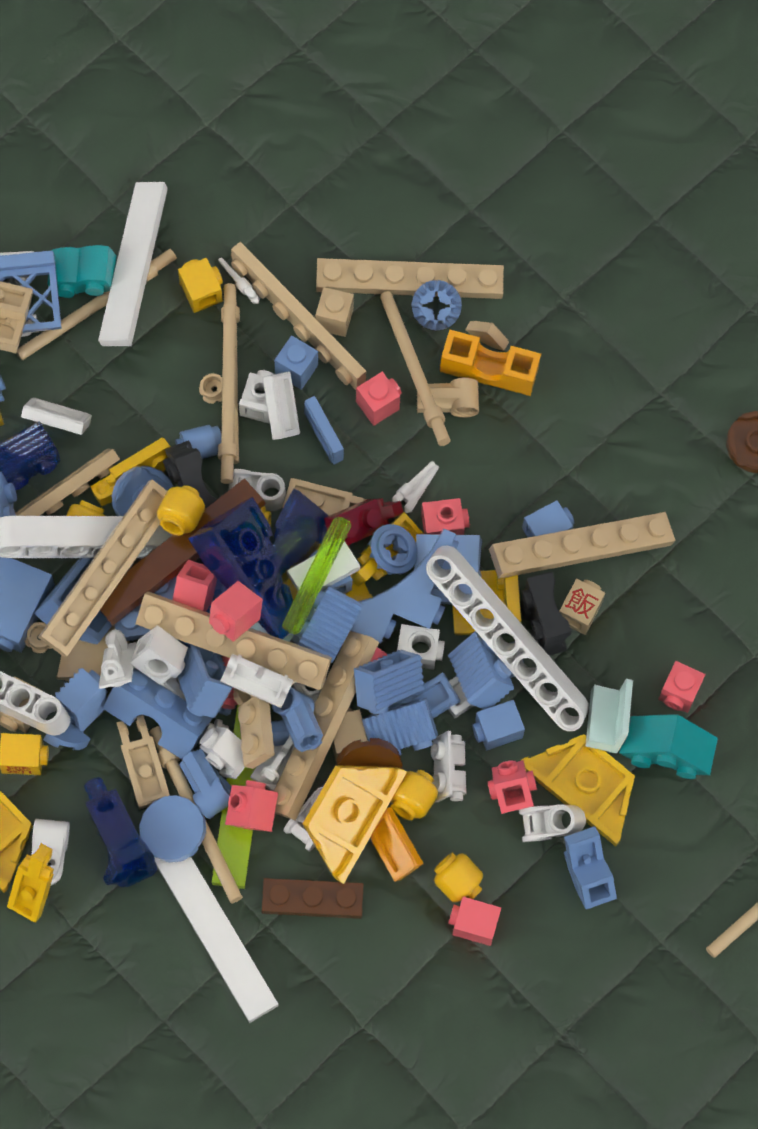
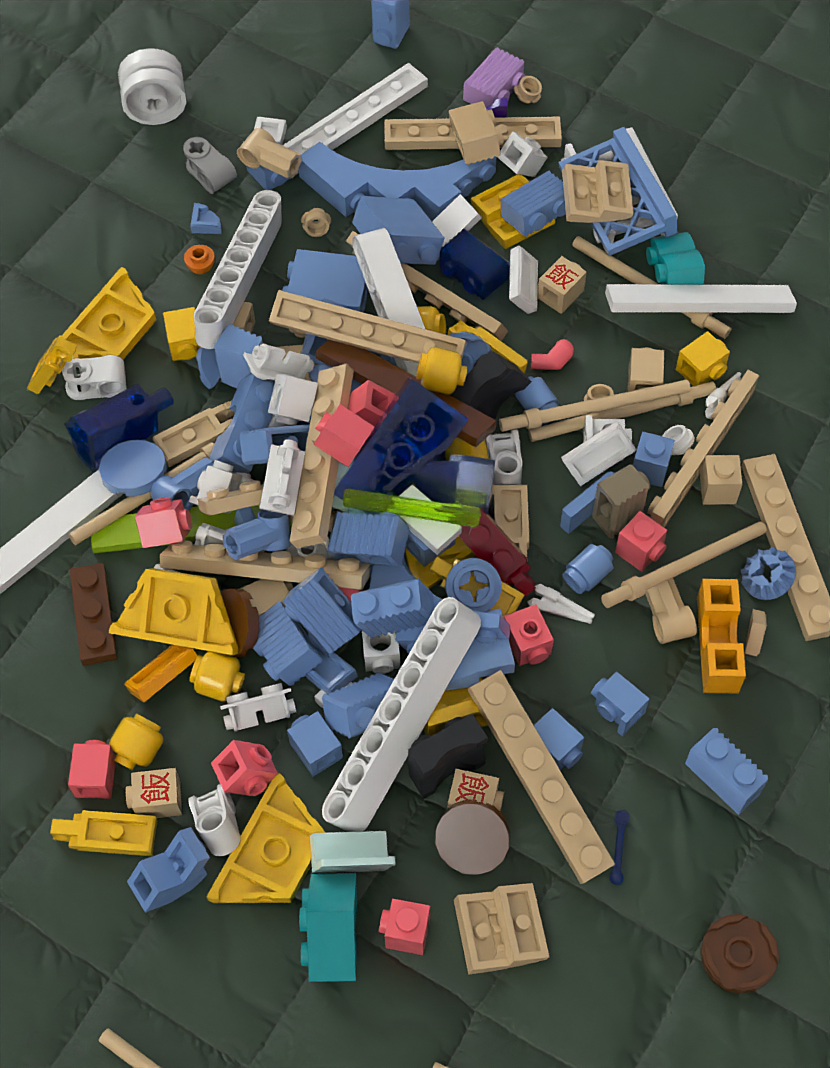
camera: 80 degrees right, 10 degrees down
none -> yellow hinge [50,810,158,856]
none -> tan brick [126,768,182,818]
none -> medium blue brick [351,578,434,639]
none -> tile [435,799,510,875]
none -> tan slope [453,883,550,974]
none -> coral arm [531,339,574,370]
none -> tan brick [537,256,587,314]
none -> medium blue brick [562,544,614,594]
none -> dark tan brick [591,464,650,539]
none -> medium blue brick [591,671,649,737]
none -> clear blue hinge [609,810,630,885]
none -> tan brick [628,347,664,392]
none -> white plate [662,425,695,455]
none -> medium blue brick [685,728,768,815]

